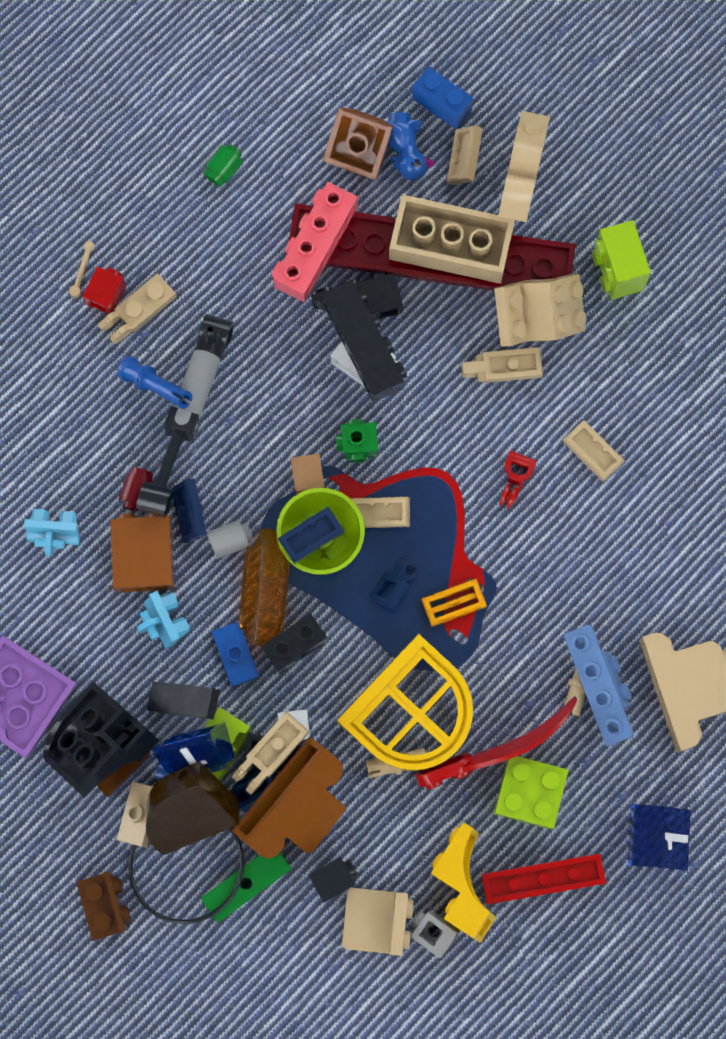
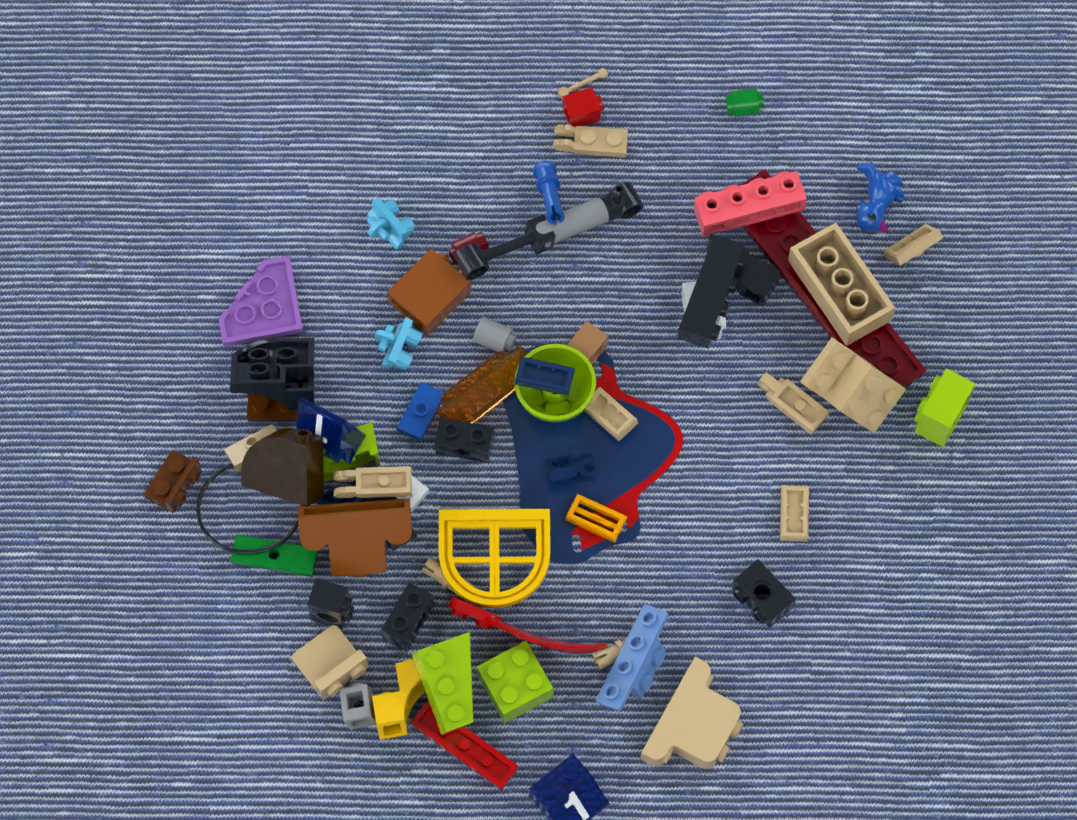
camera: 45 degrees right, 10 degrees down
black tile [147,681,220,720] -> none
dark blue plate [172,479,207,543] -> none
dark orange slope [323,107,393,180] -> none
green brick [336,419,378,463] -> none
blue brick [412,67,473,129] -> none
tan brick [498,111,550,222] -> none
red piece [499,450,537,509] -> none
none -> black brick [381,582,434,652]
none -> lime wedge [412,632,473,735]
none -> black brick [732,559,796,628]

